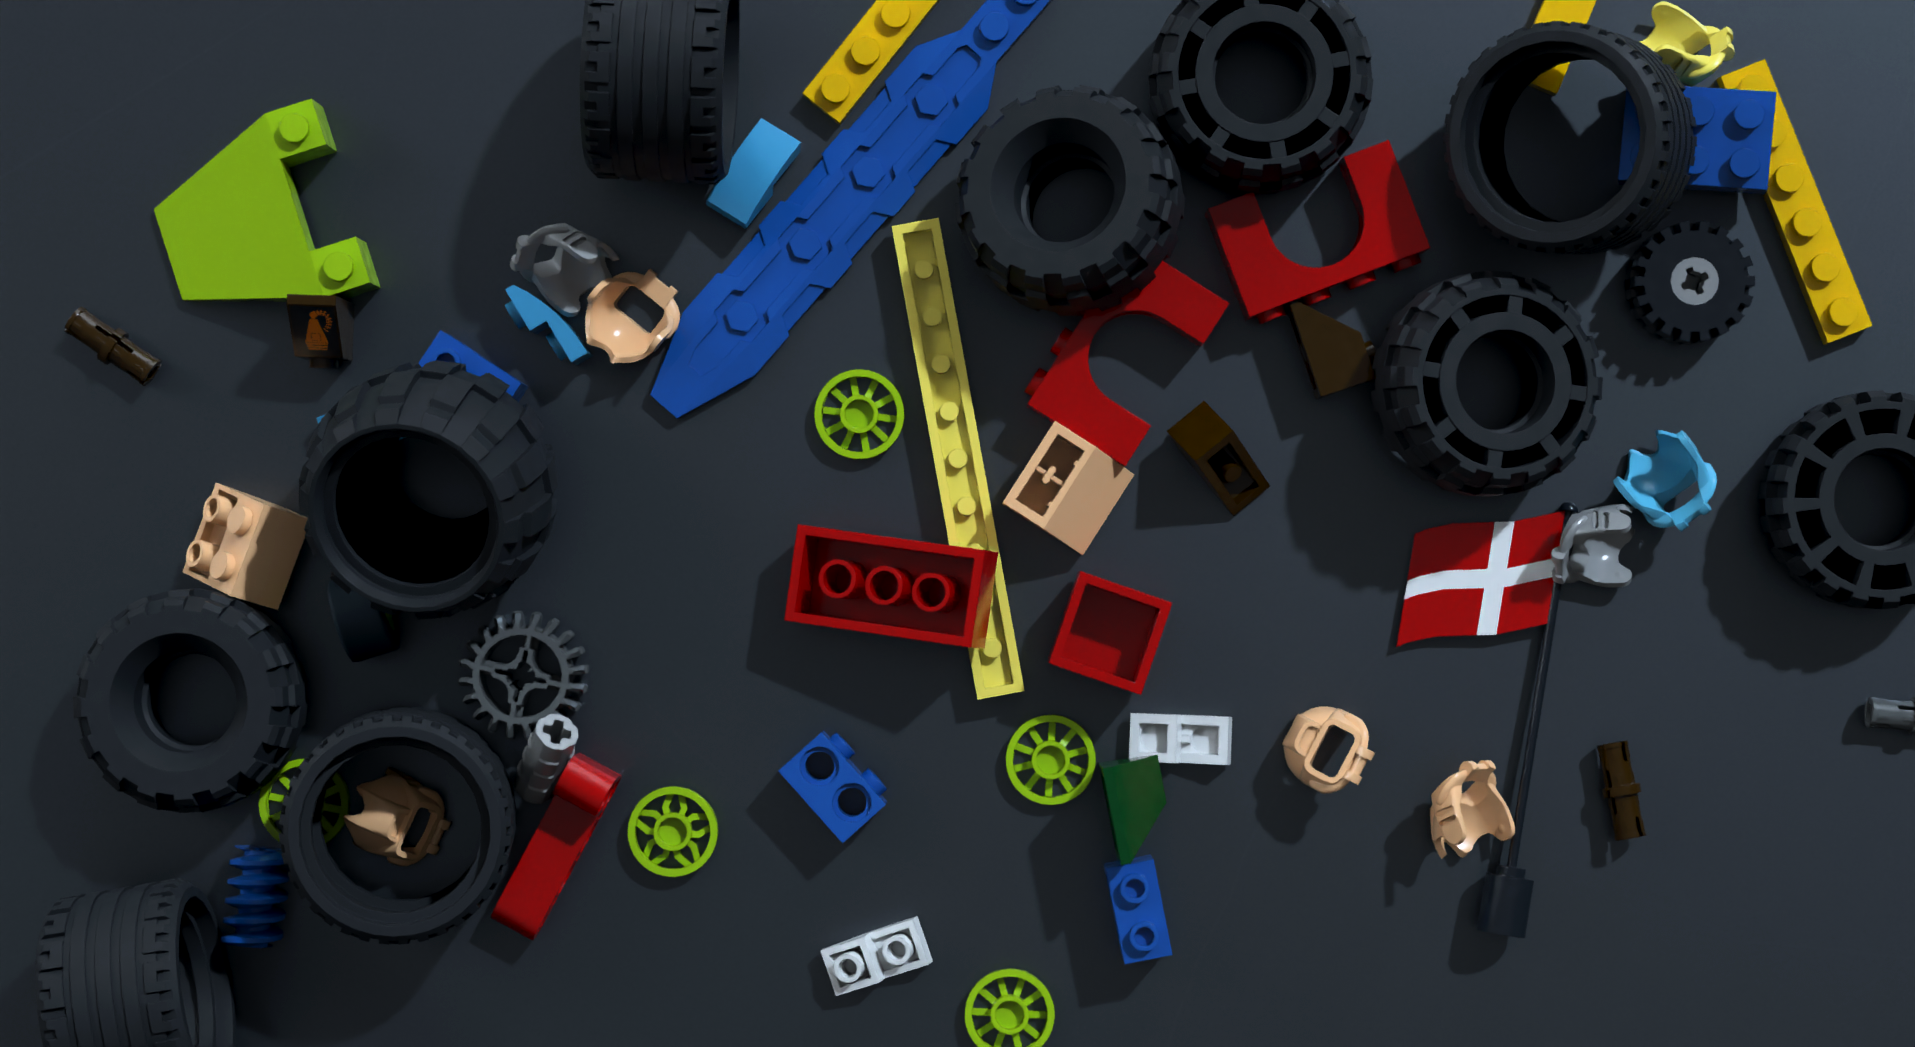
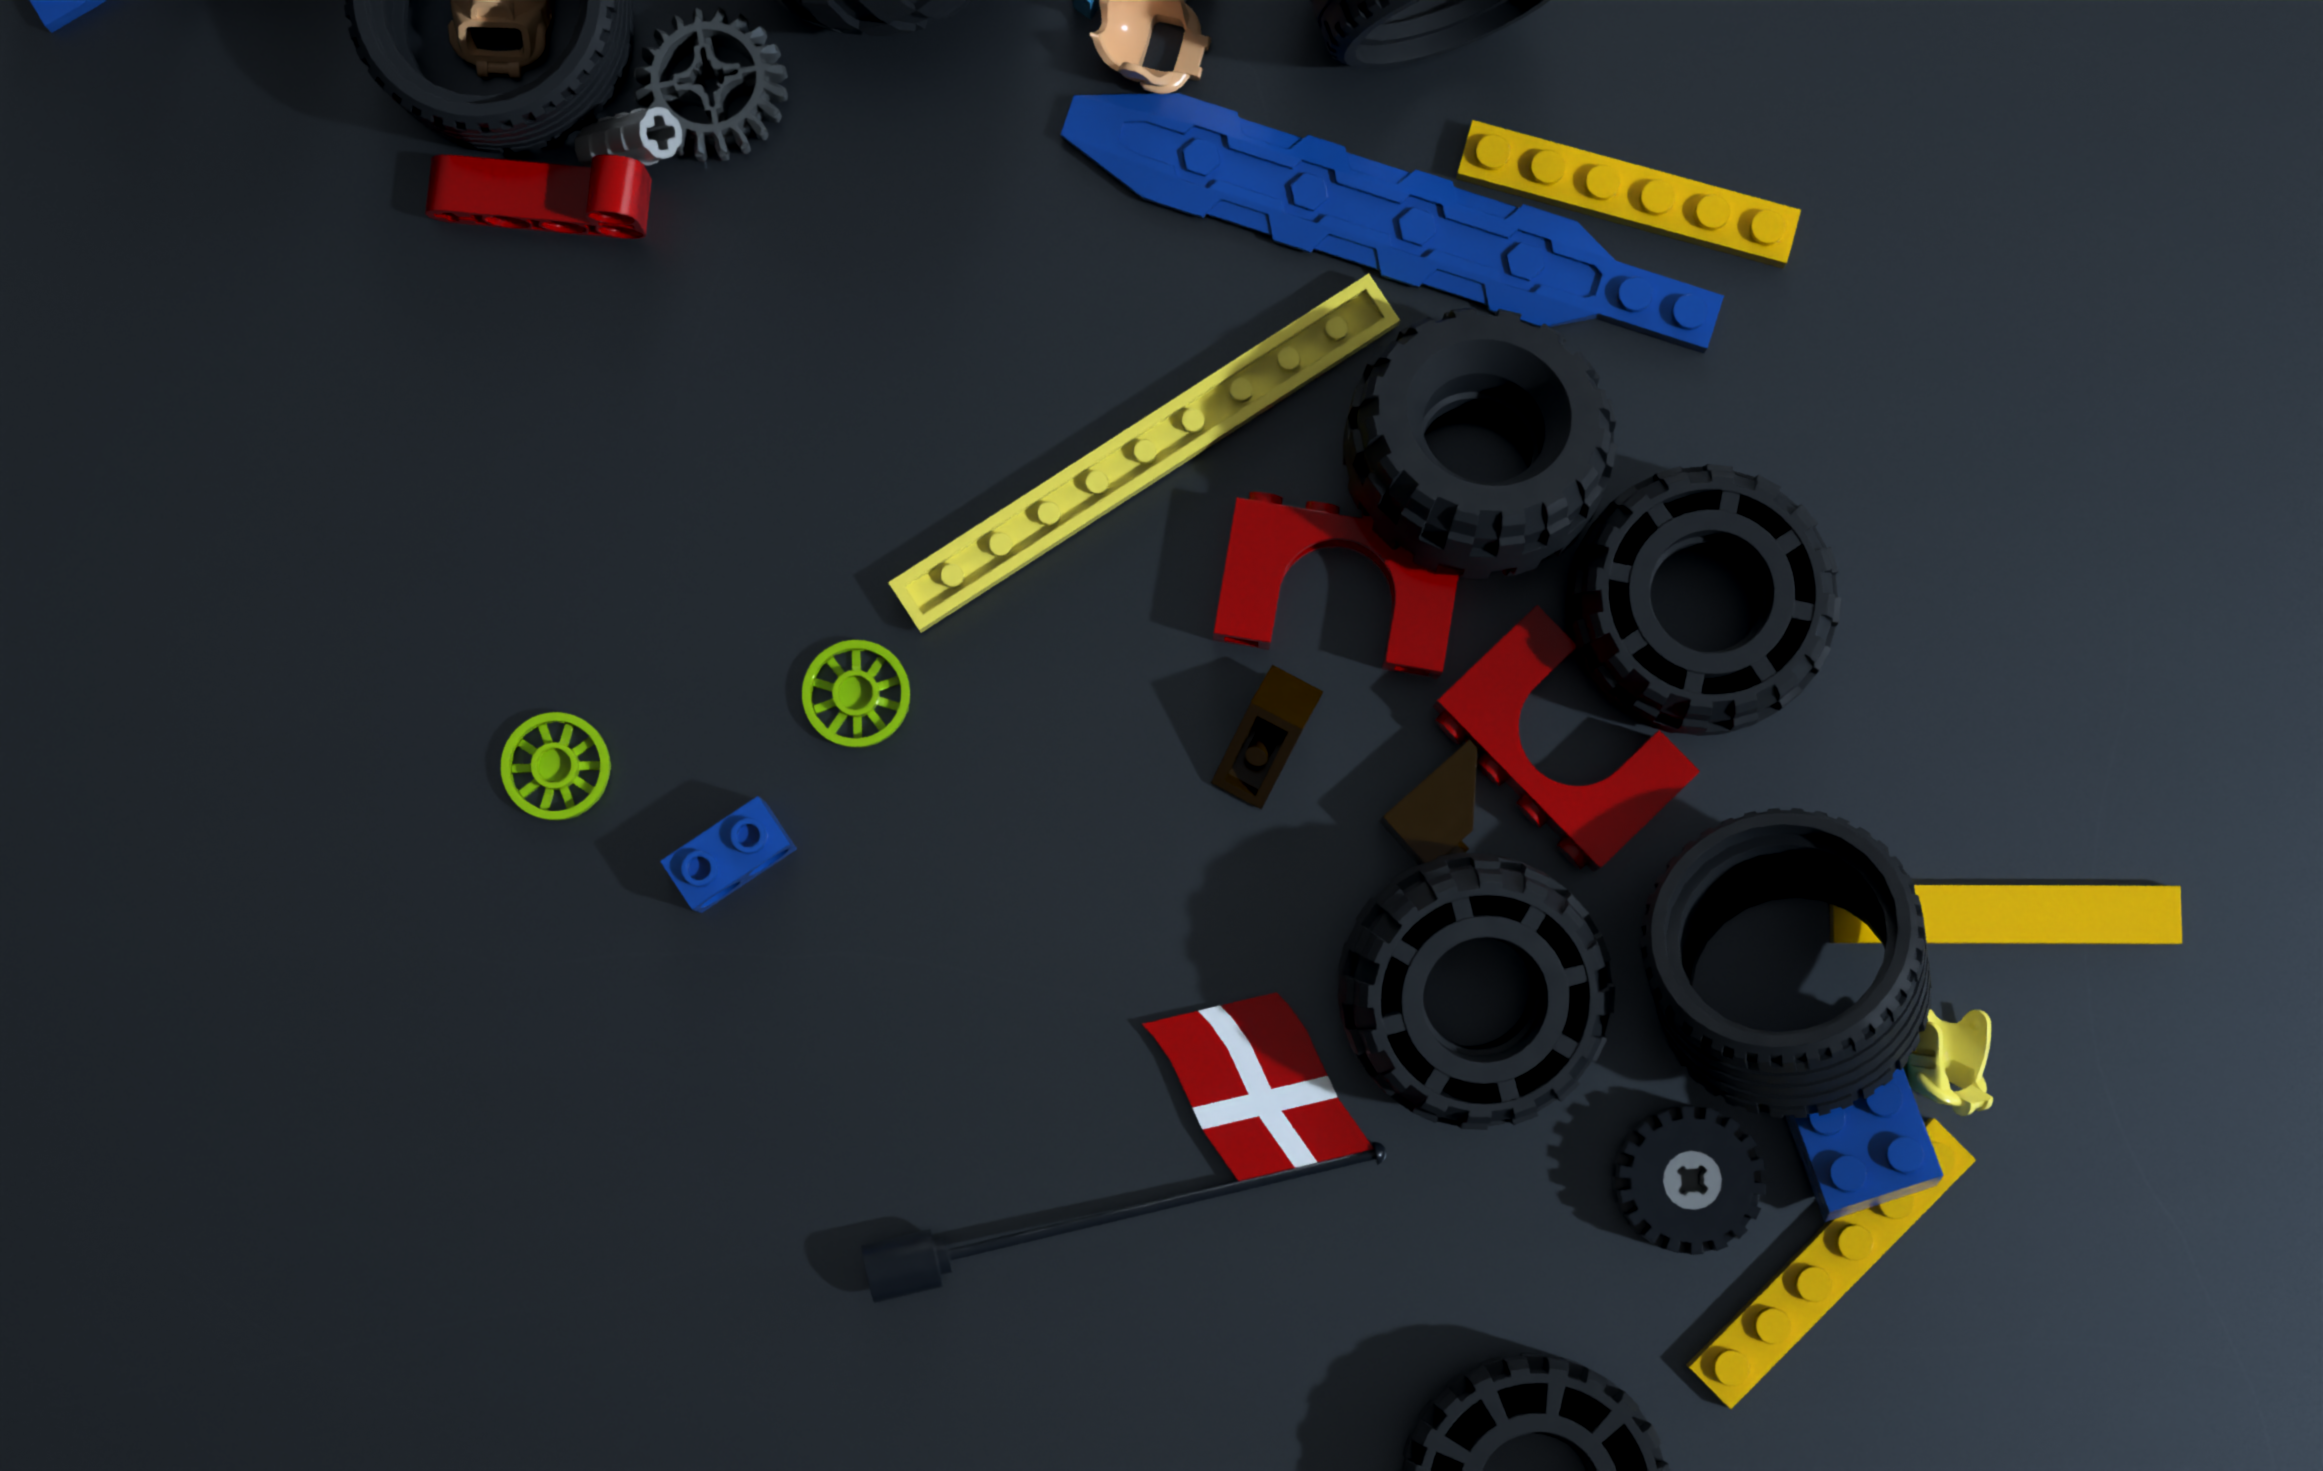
camera: 60 degrees right, 5 degrees down
lime wheel [628,786,718,877] -> none
dark azure slope [706,118,801,229] -> none
blue brick [778,730,887,843] -> none
red brick [784,524,998,649] -> none
lime wheel [814,369,904,459] -> none
white slope [821,916,933,996] -> none
light nougat slope [1002,421,1135,556] -> none
red piece [1047,571,1172,695] -> none
dark green slope [1098,755,1167,865] -> none
white slope [1129,713,1232,765] -> none
light nougat helmet [1282,706,1375,794] -> none
light nougat helmet [1430,760,1515,859] -> none
light grey helmet [1551,504,1635,587] -> none
dark brown pin [1597,740,1646,841] -> none
medium azure helmet [1613,430,1717,532] -> none

